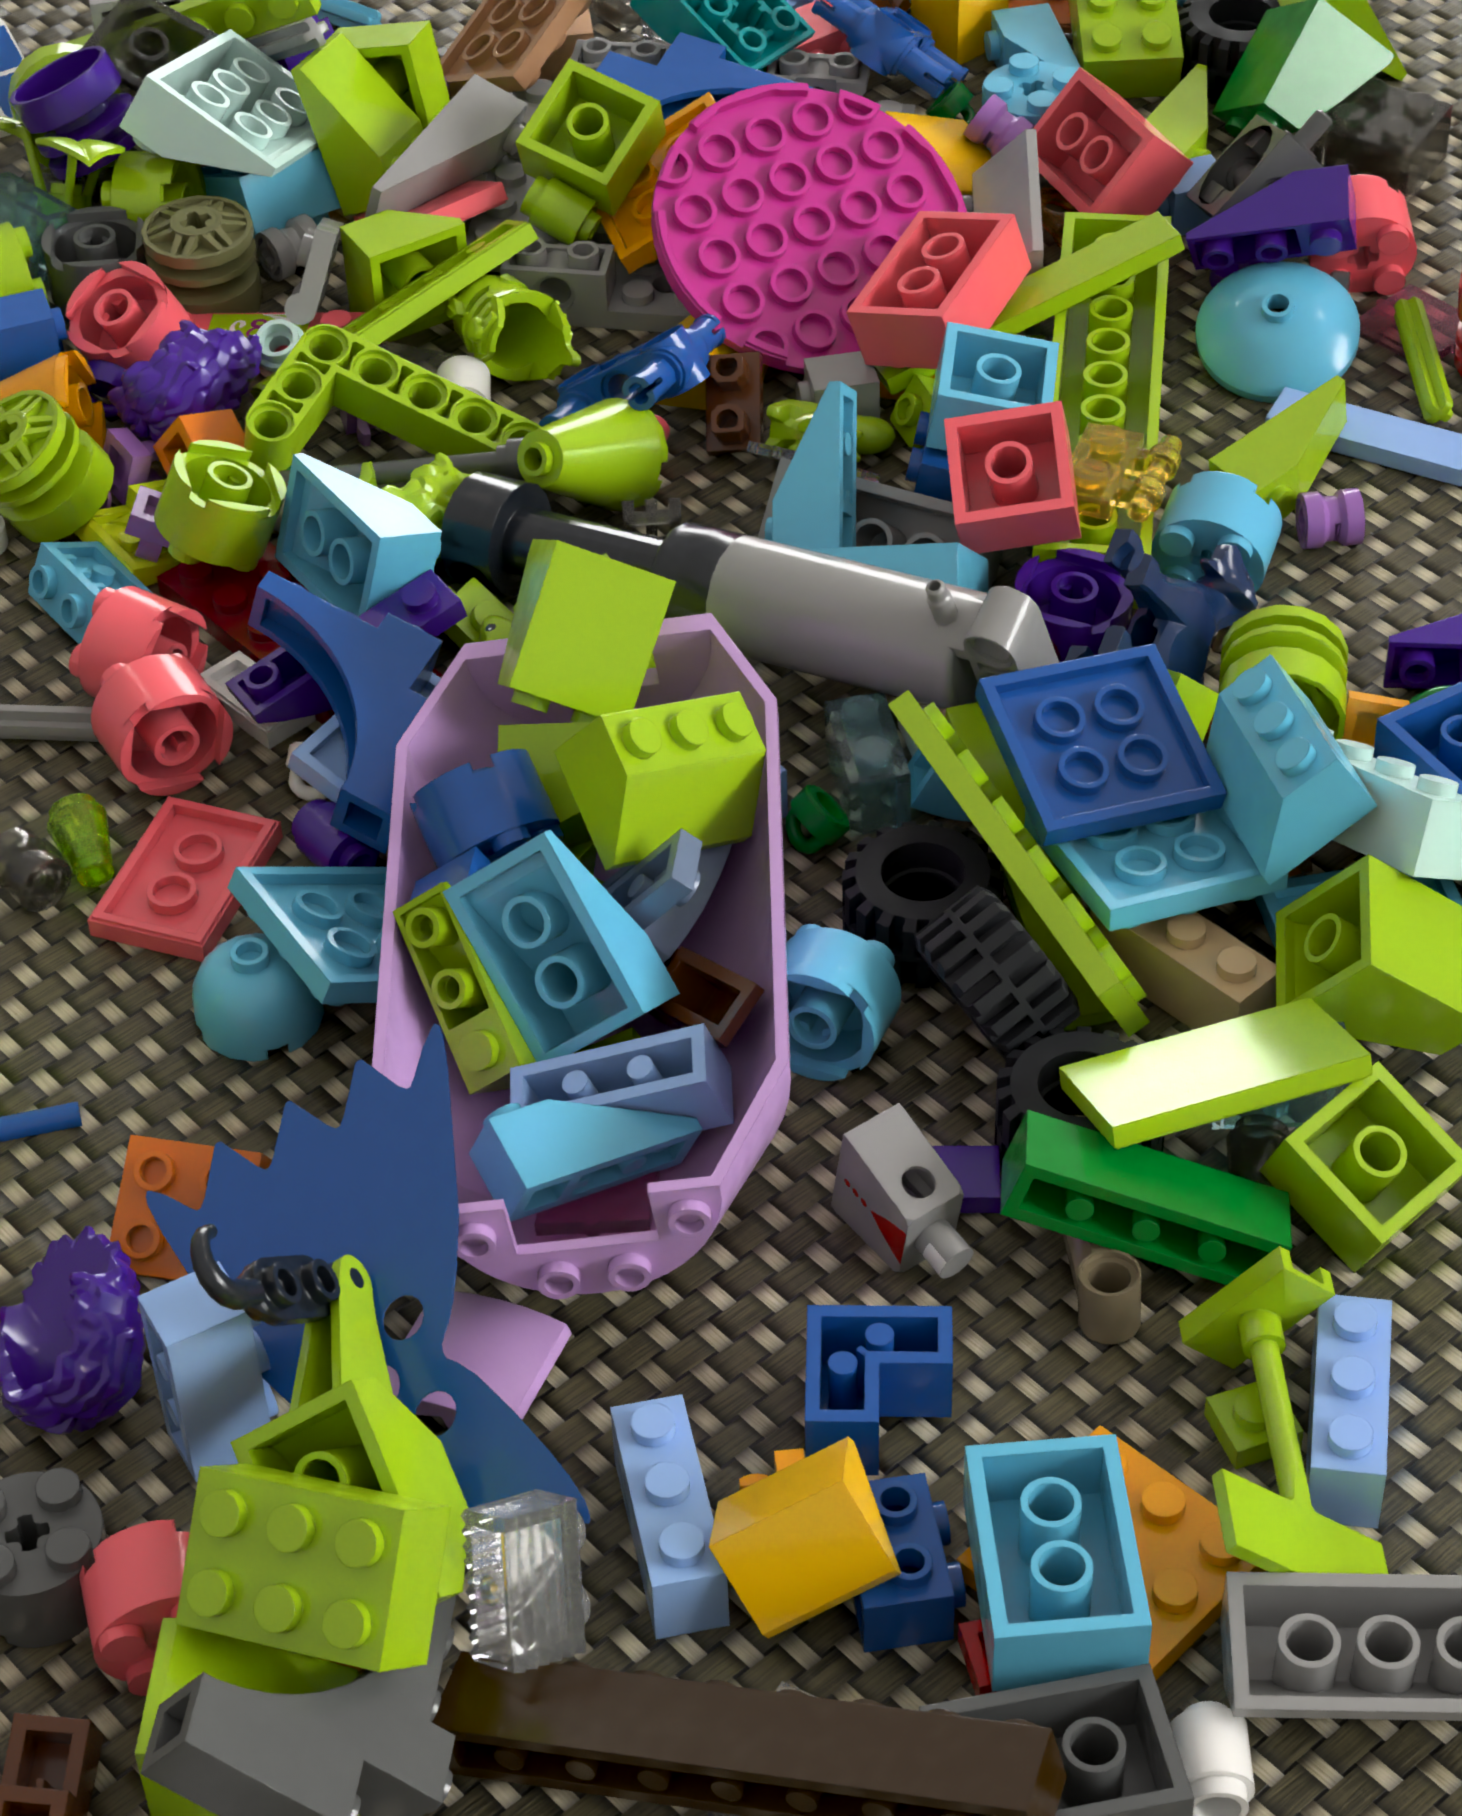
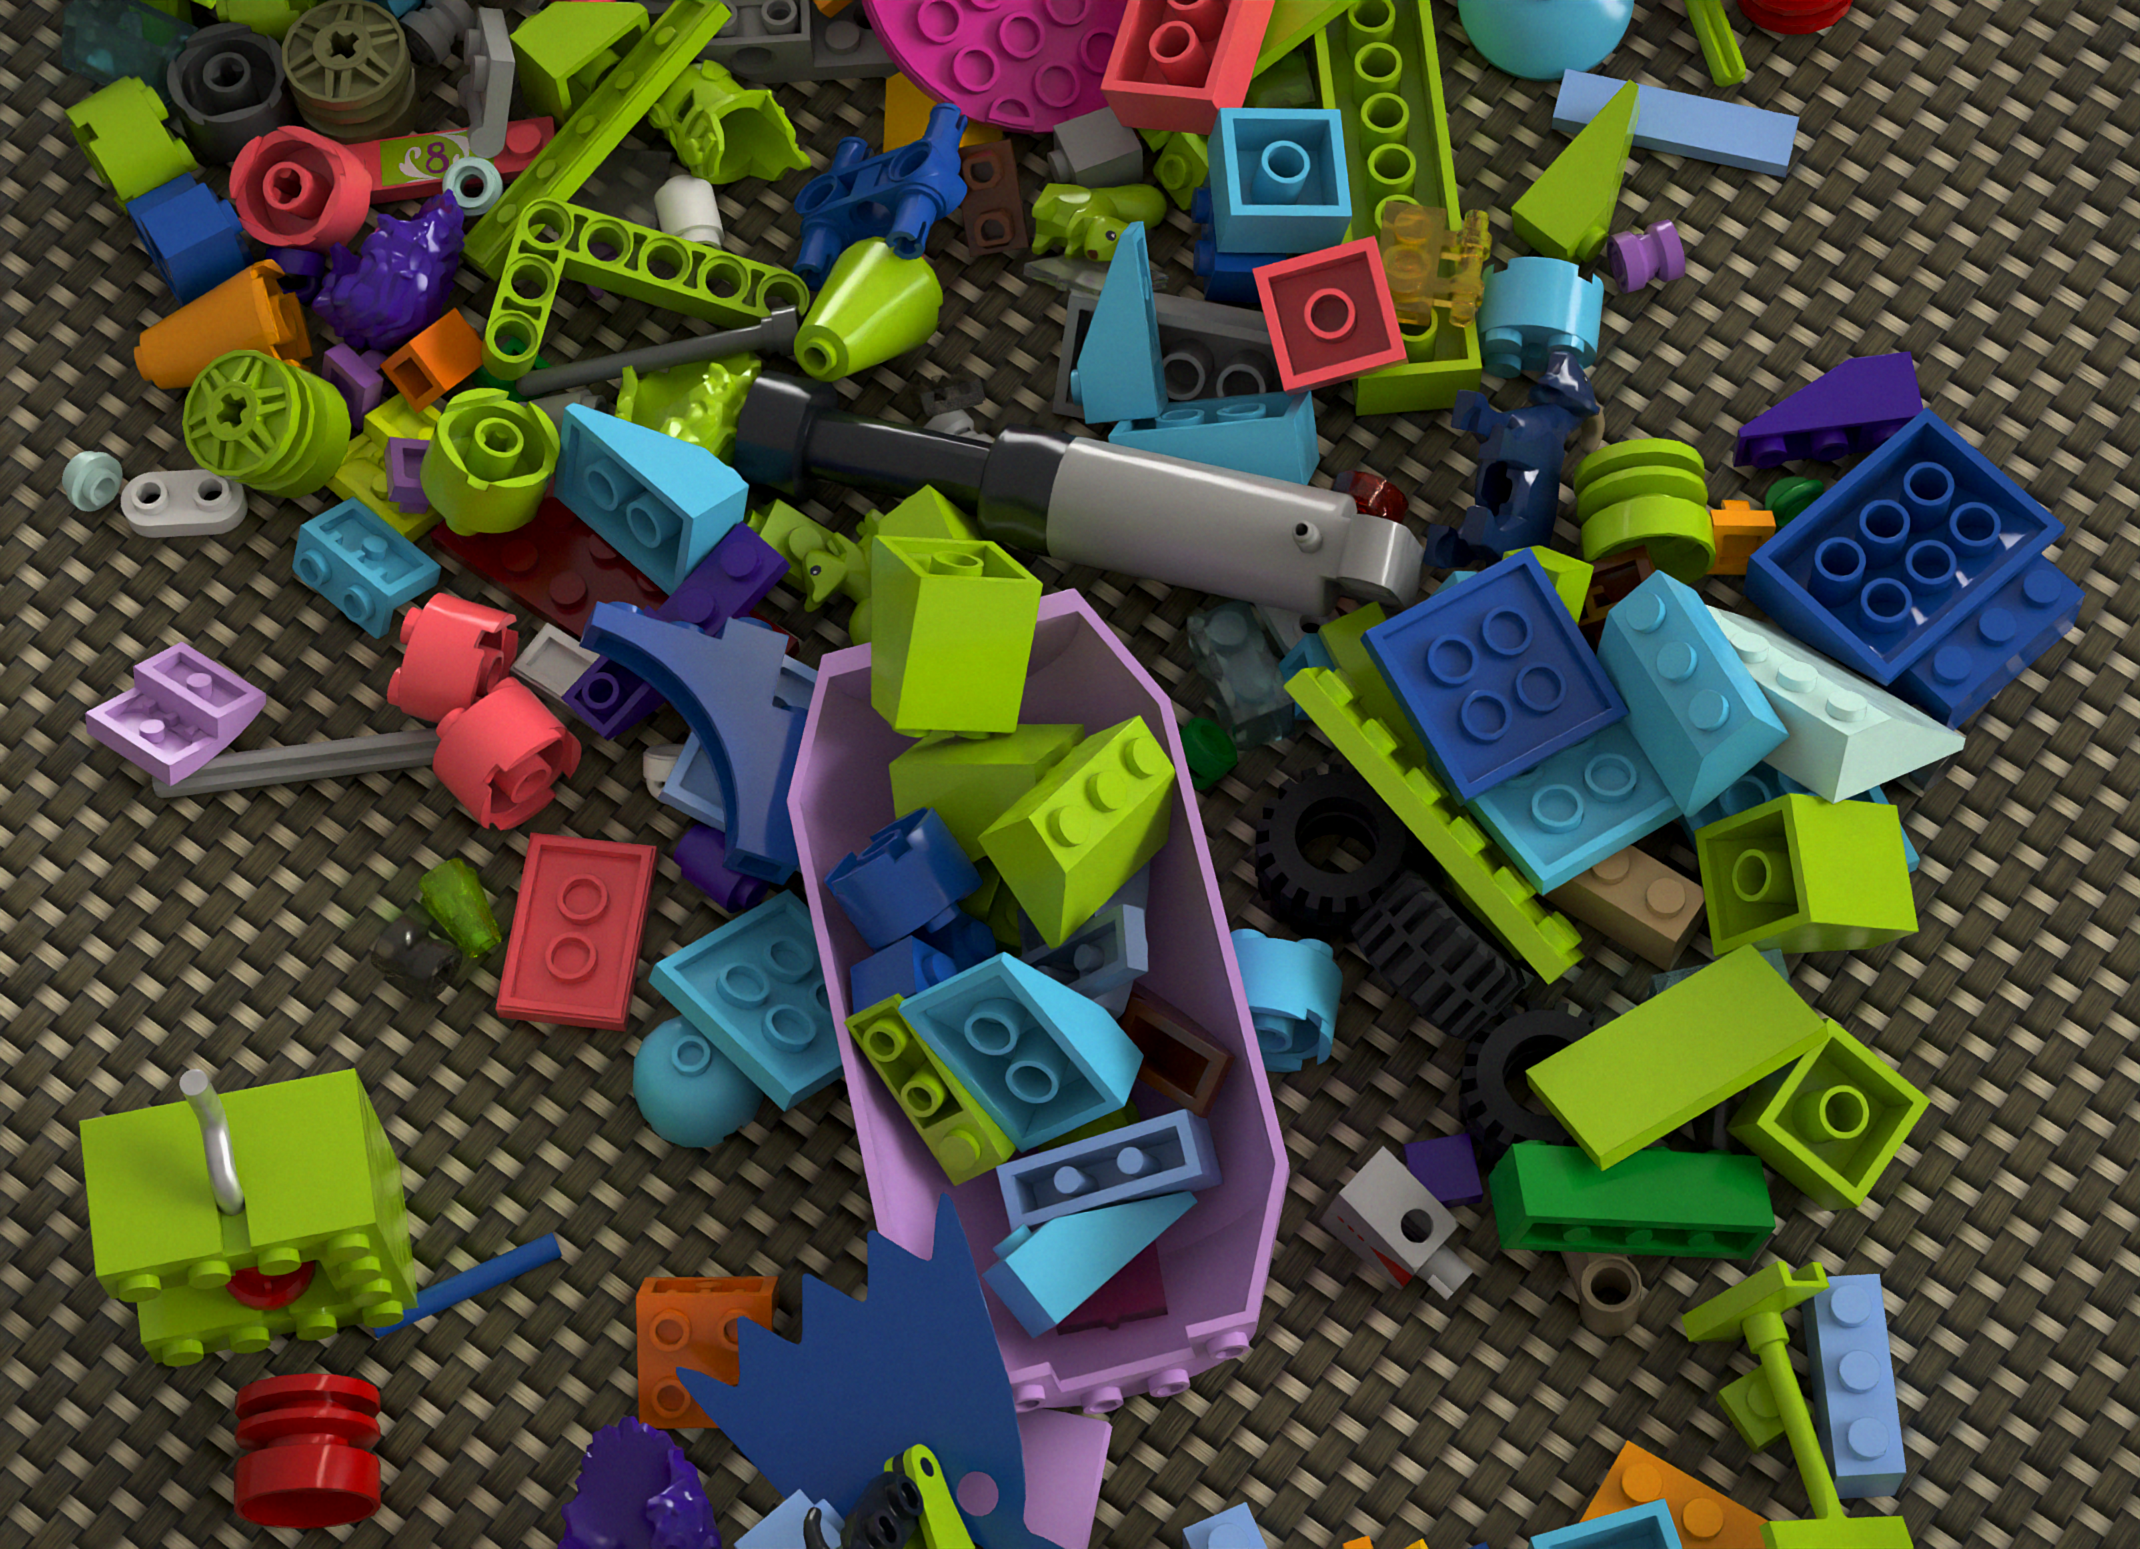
camera: 10 degrees left, 20 degrees up
blue brick [805,1305,953,1476] -> none
dark purple brick [1014,548,1134,662] -> none

